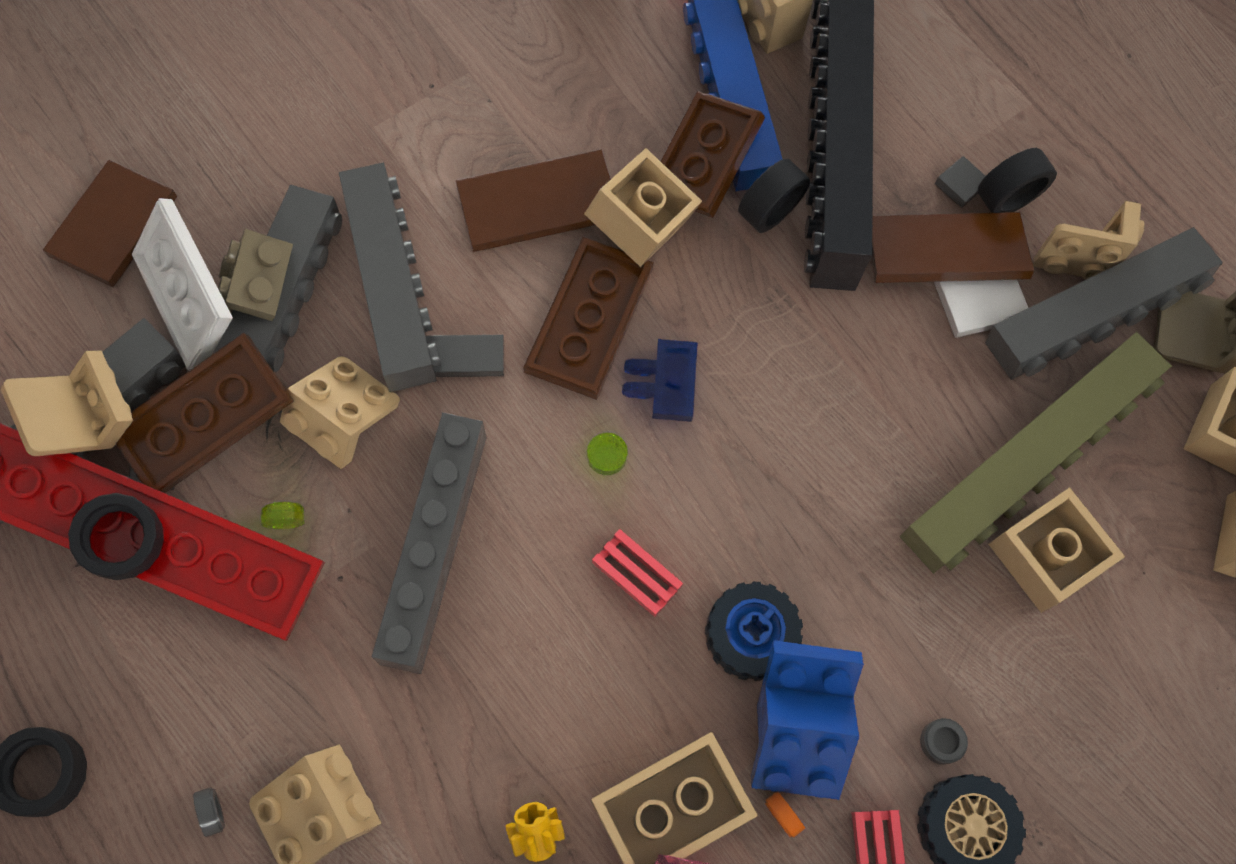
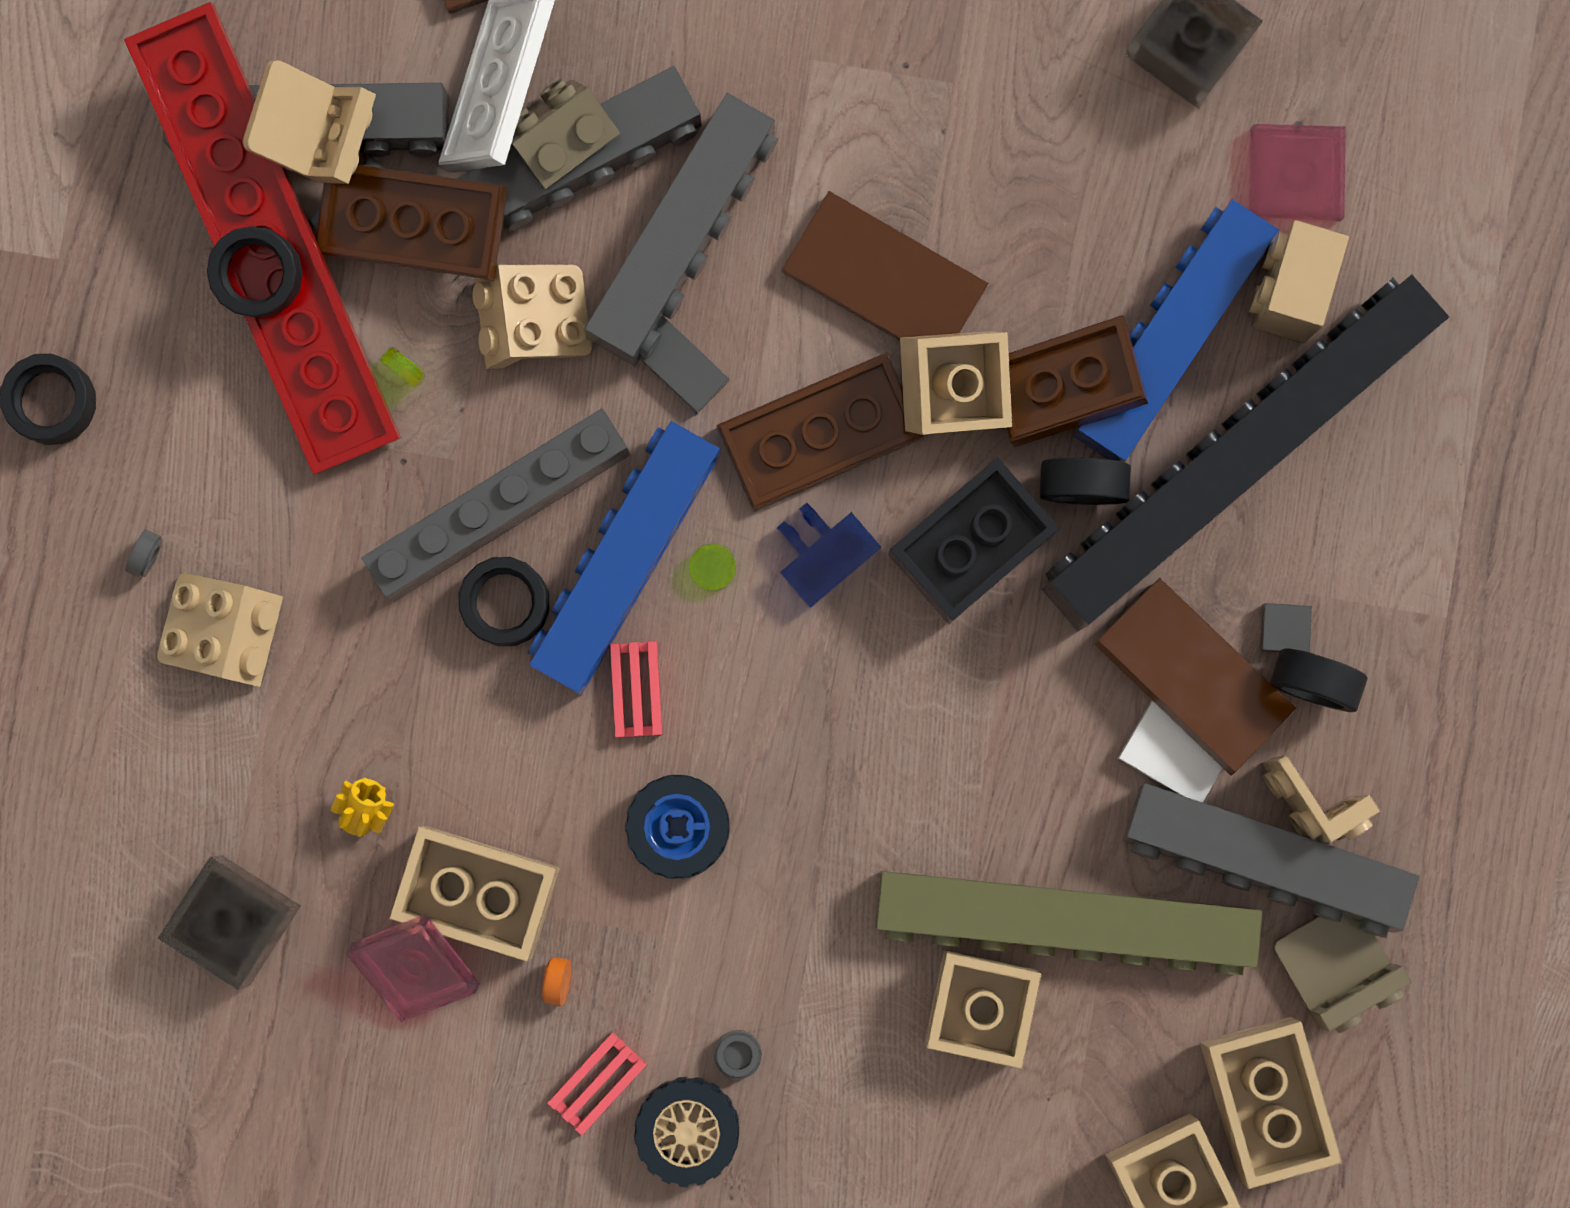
camera: 50 degrees right, 15 degrees up
blue bracket [751,640,864,800] -> none
none -> black tyre [458,557,550,647]
none -> blue brick [528,421,721,695]
none -> black brick [888,457,1060,624]

